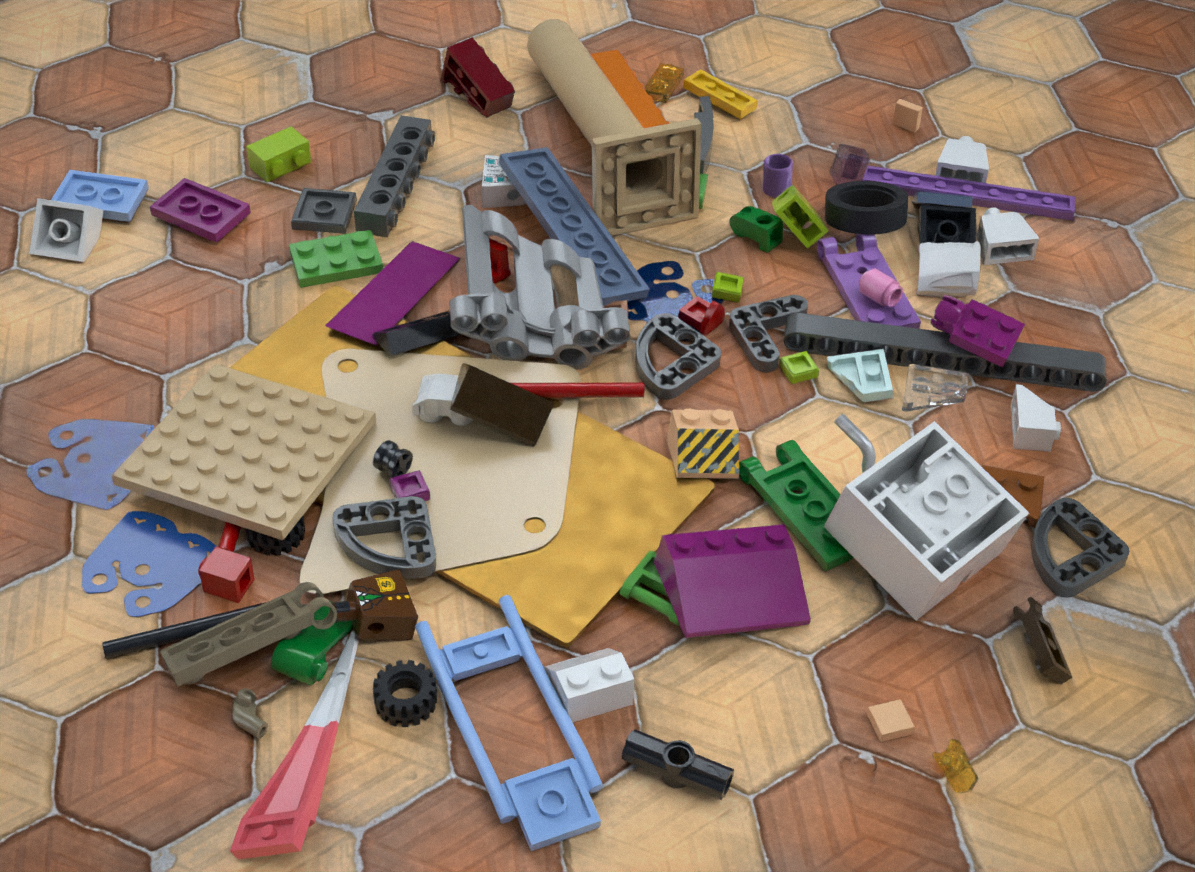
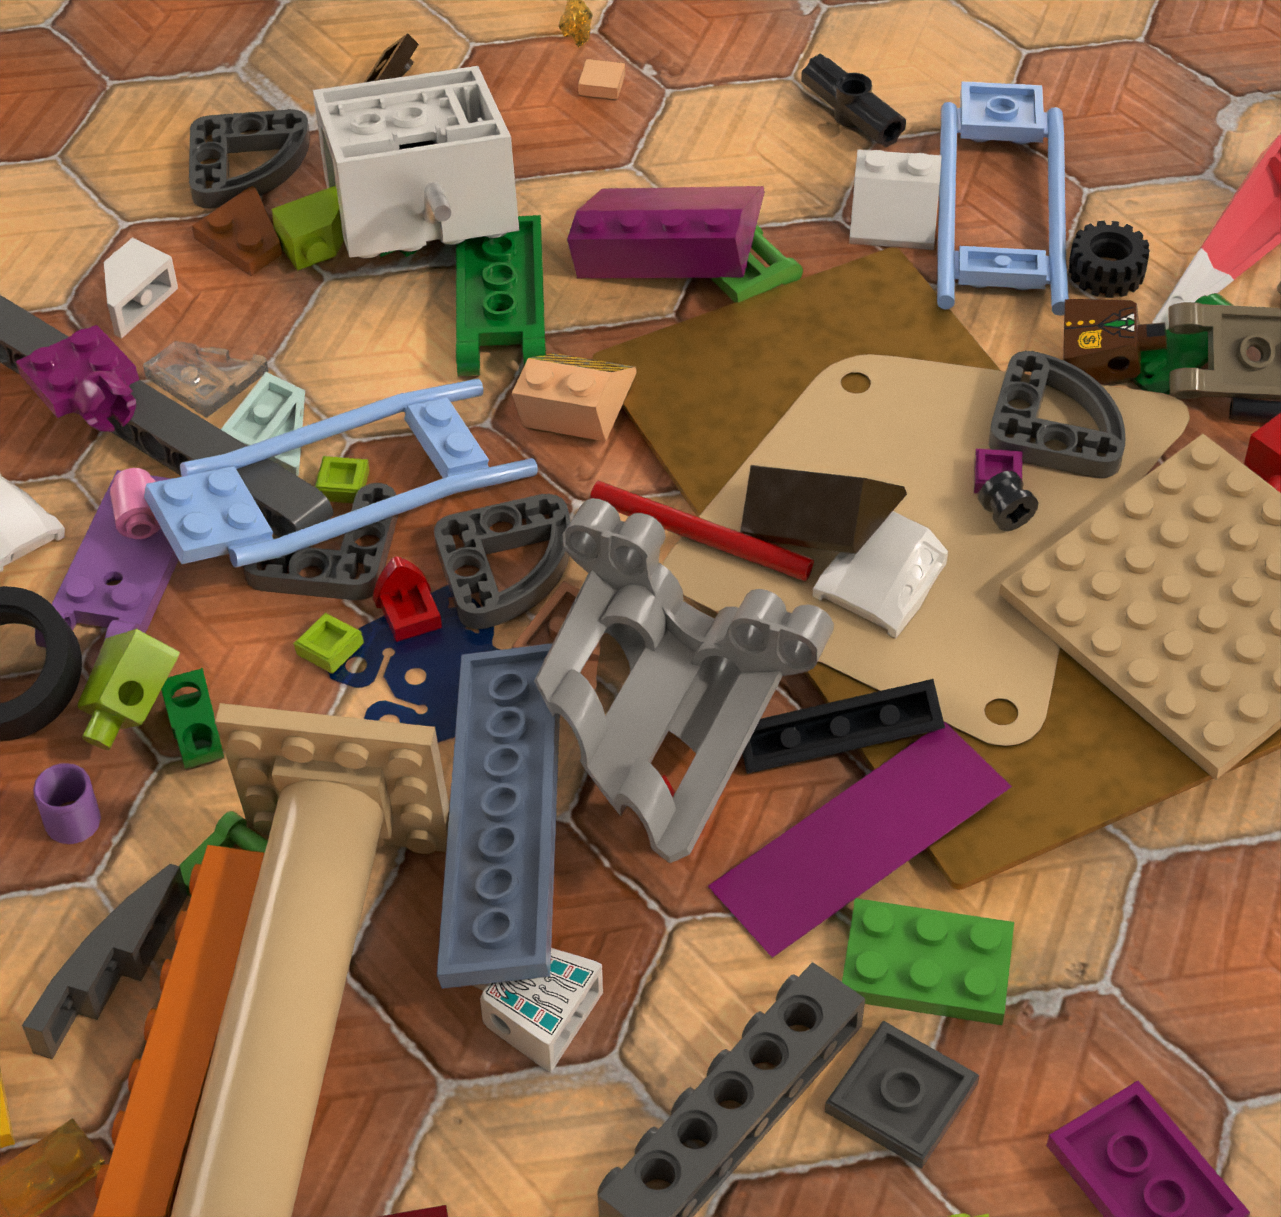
camera: 150 degrees left, 5 degrees up
none -> light blue plate [144,379,538,568]

